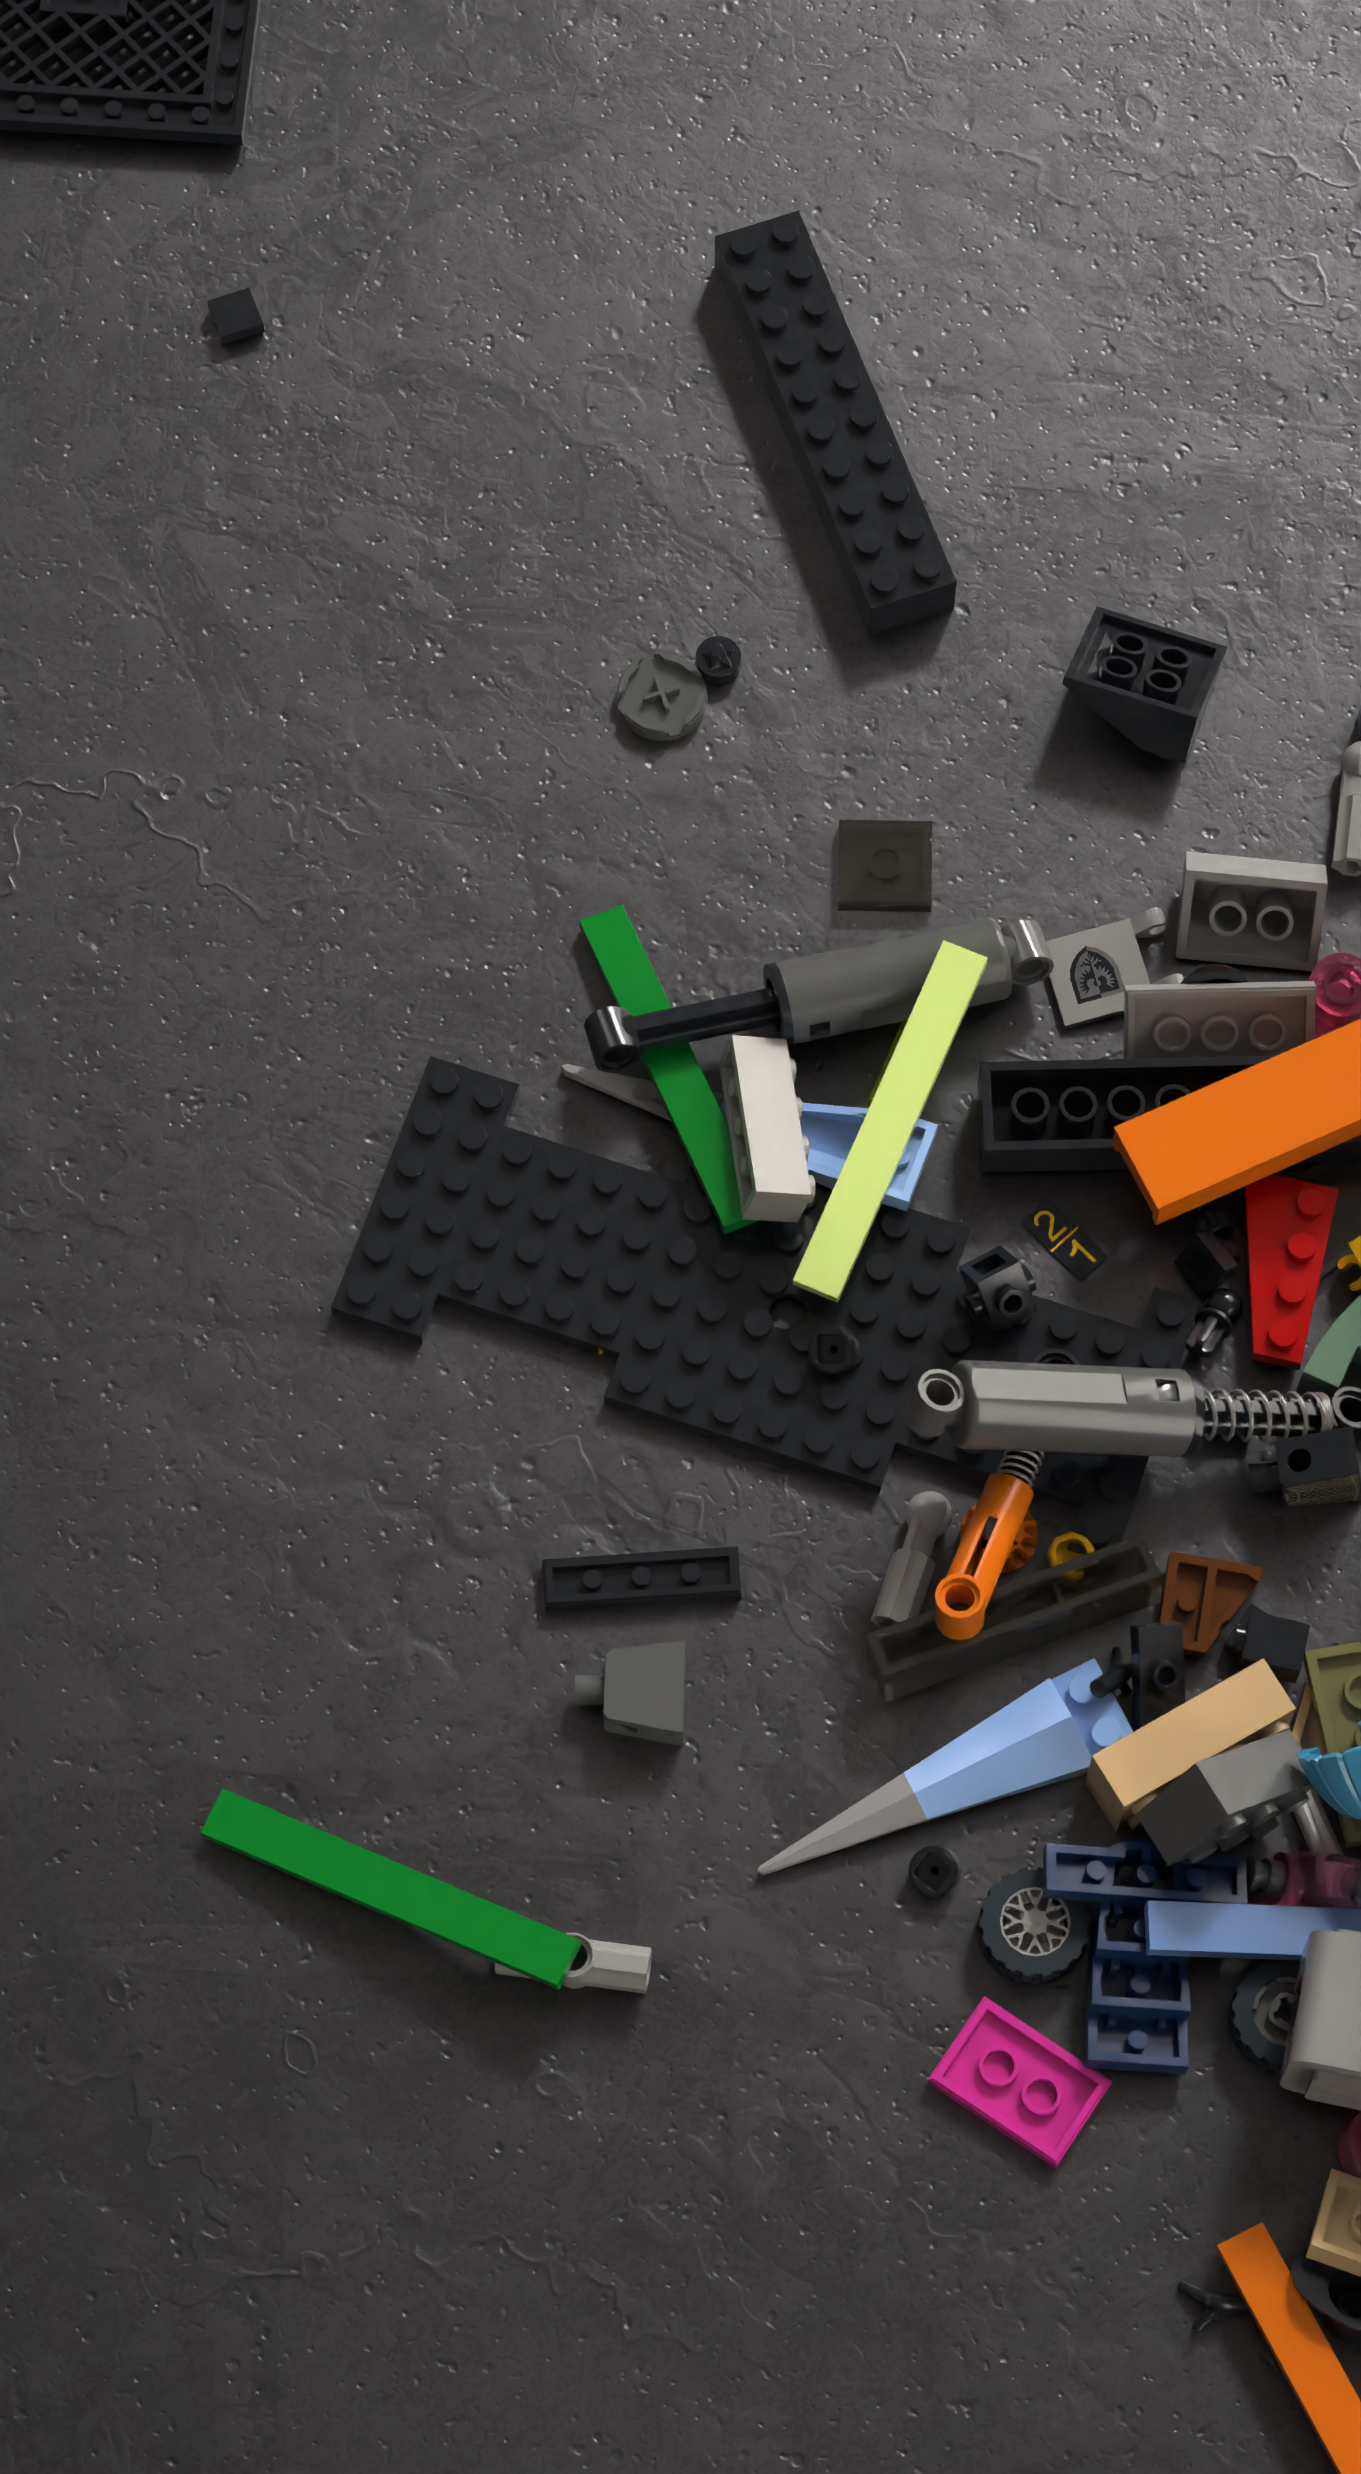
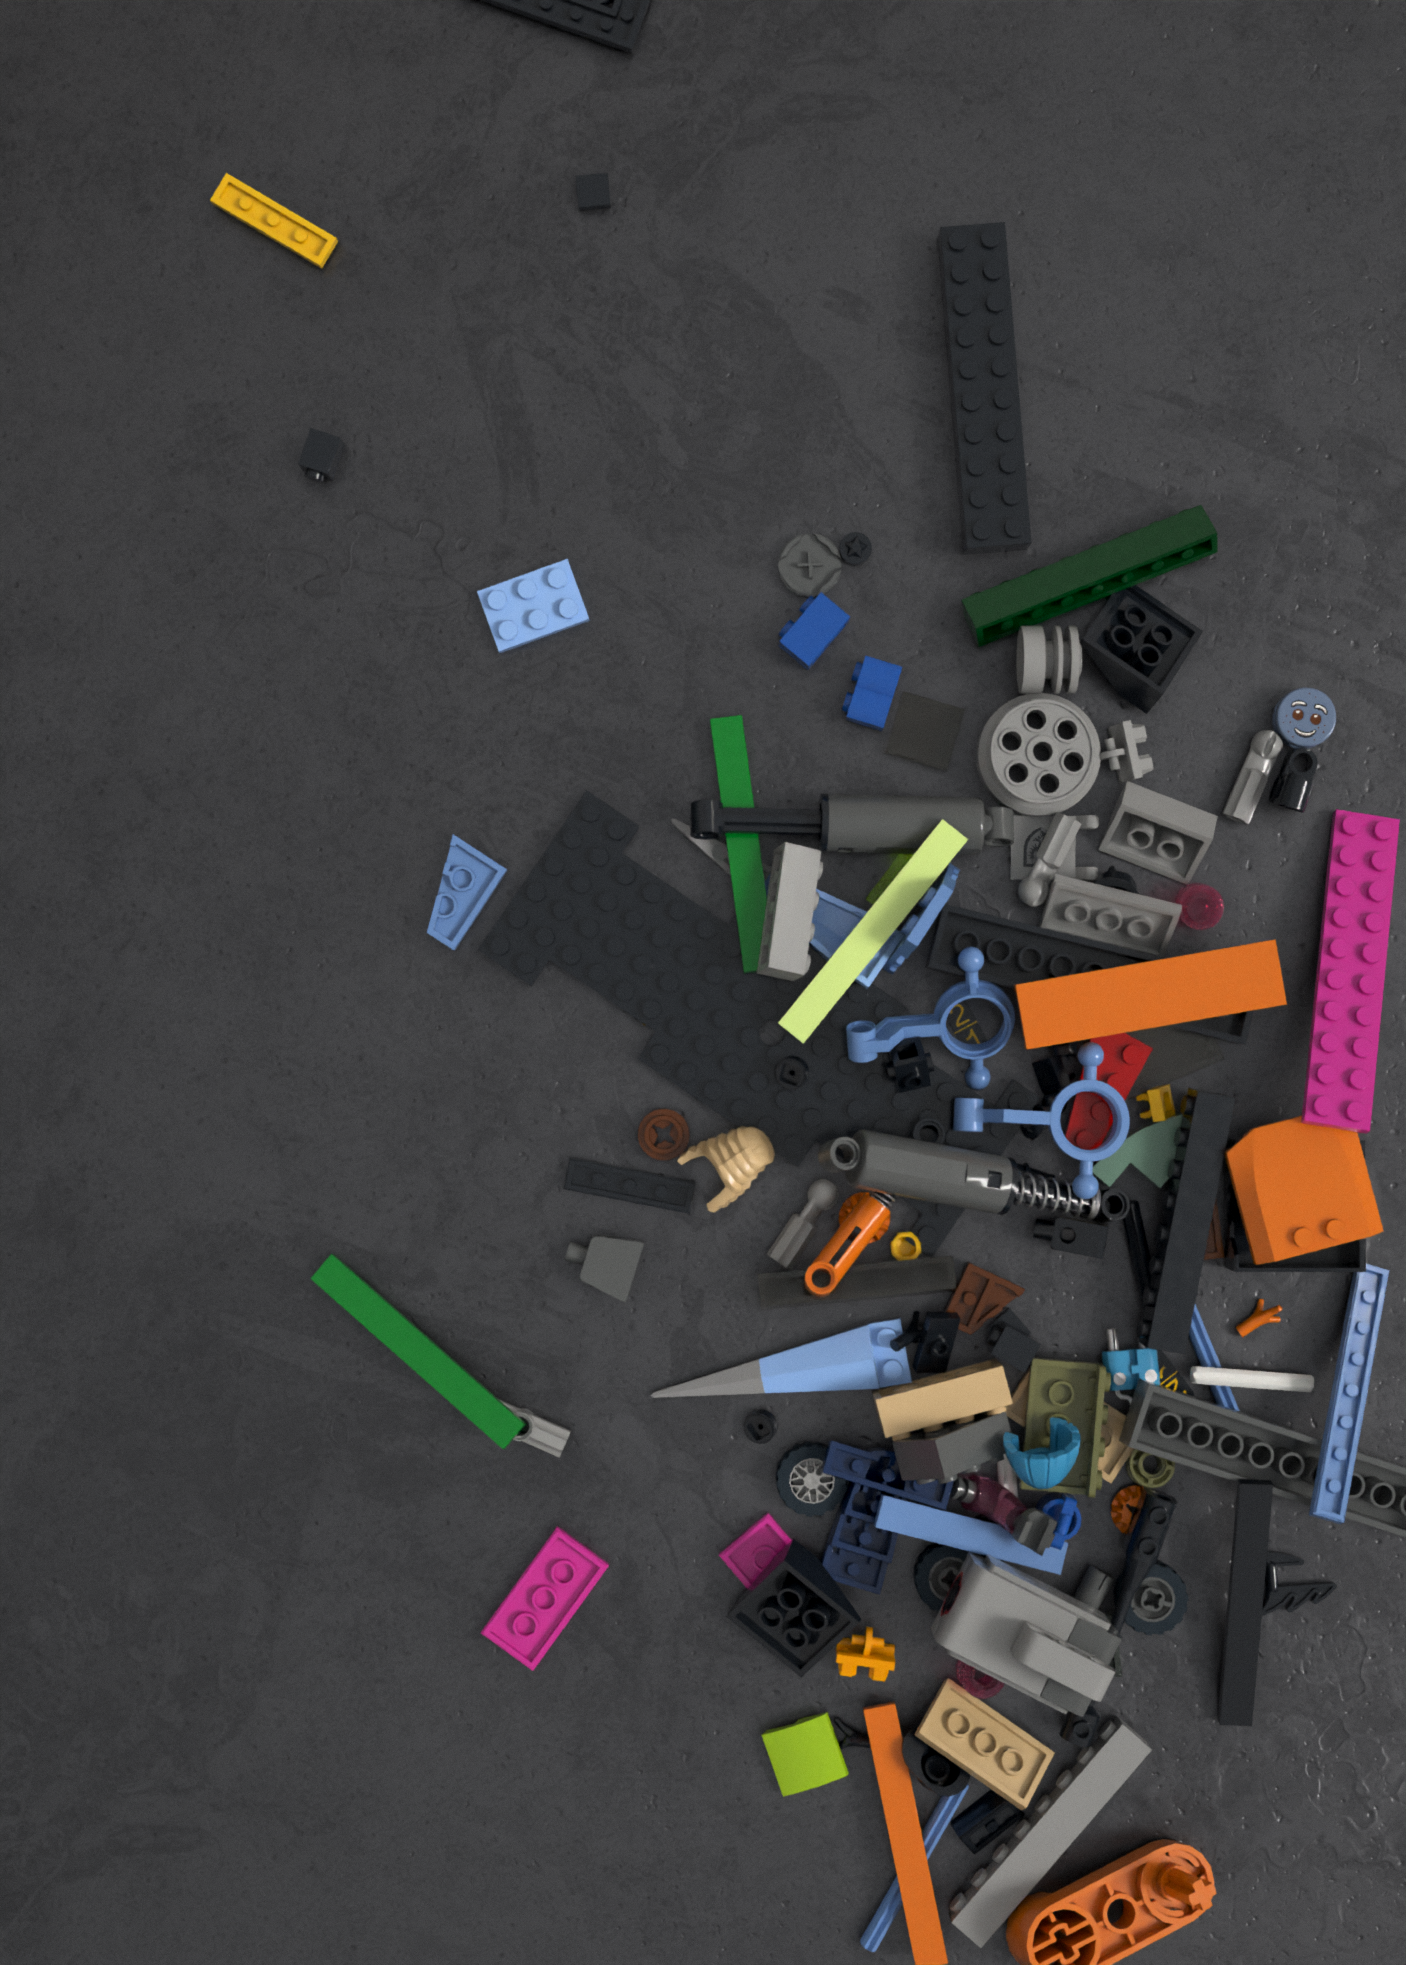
camera: 15 degrees right, 20 degrees up
none -> medium blue wing [427,834,507,951]
none -> light blue plate [477,559,590,653]
none -> dark pink tile [481,1526,609,1671]
none -> reddish brown gear [638,1109,689,1160]
none -> tan hair [677,1126,775,1213]
none -> black slope [726,1538,861,1677]
none -> lime slope [762,1712,849,1797]
none -> blue brick [778,592,851,670]
none -> light orange hips [836,1626,895,1682]
none -> blue brick [842,656,902,731]
none -> medium blue piece [846,947,1015,1090]
none -> medium blue wing [882,863,960,975]
none -> medium blue piece [953,1042,1130,1199]
none -> dark green brick [961,505,1218,647]
none -> light grey wheel [976,693,1101,817]
none -> light grey wheel [1016,625,1082,694]
none -> light grey piece [1018,812,1082,907]
none -> light grey hips [1100,720,1154,784]

